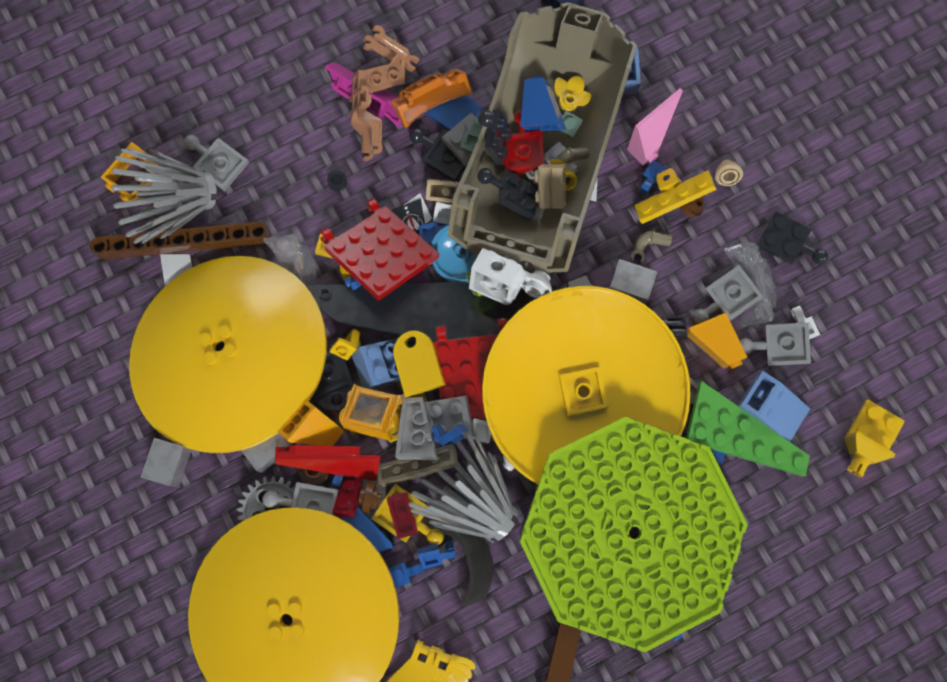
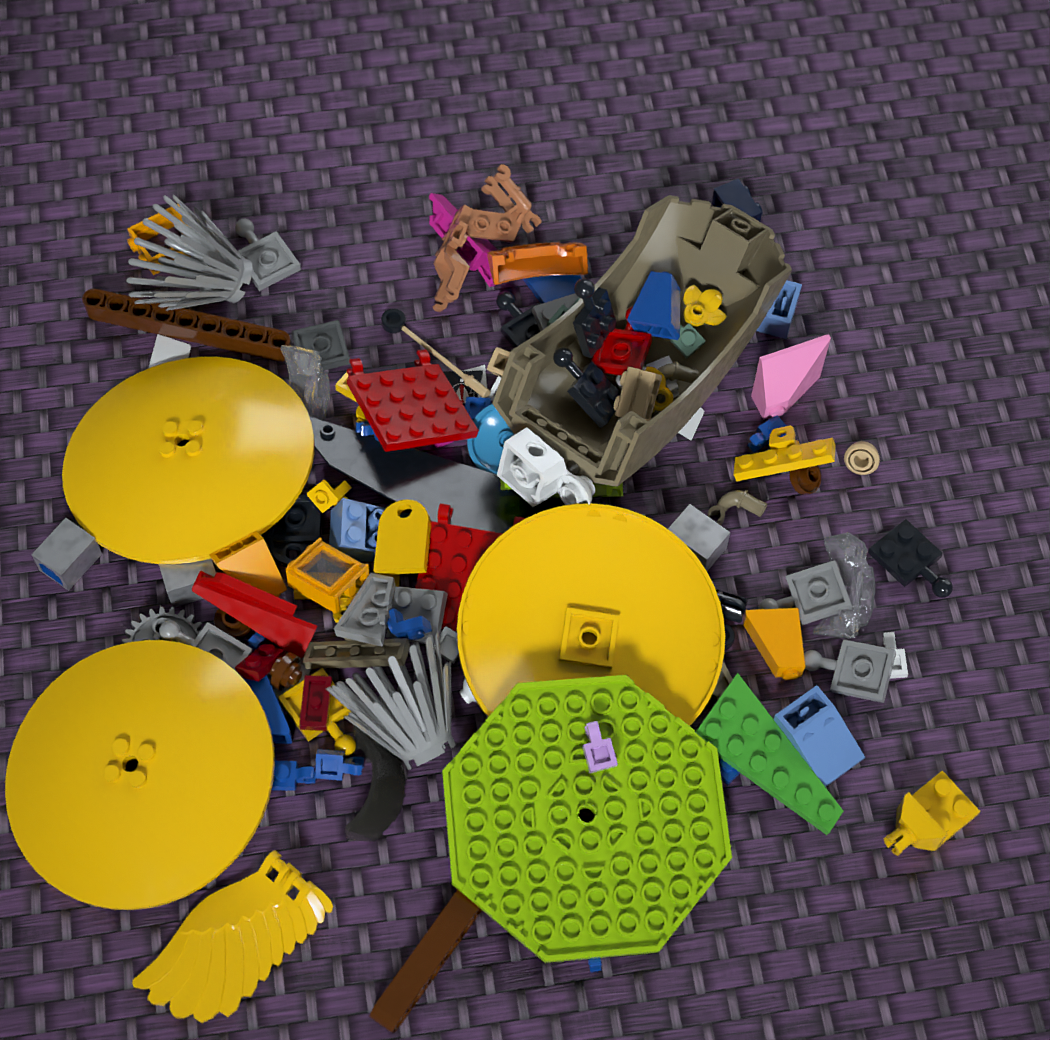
camera: 15 degrees right, 15 degrees down
none -> dark grey plate [292,320,350,375]
none -> tan piece [402,326,491,398]
none -> lavender plate [582,721,618,773]

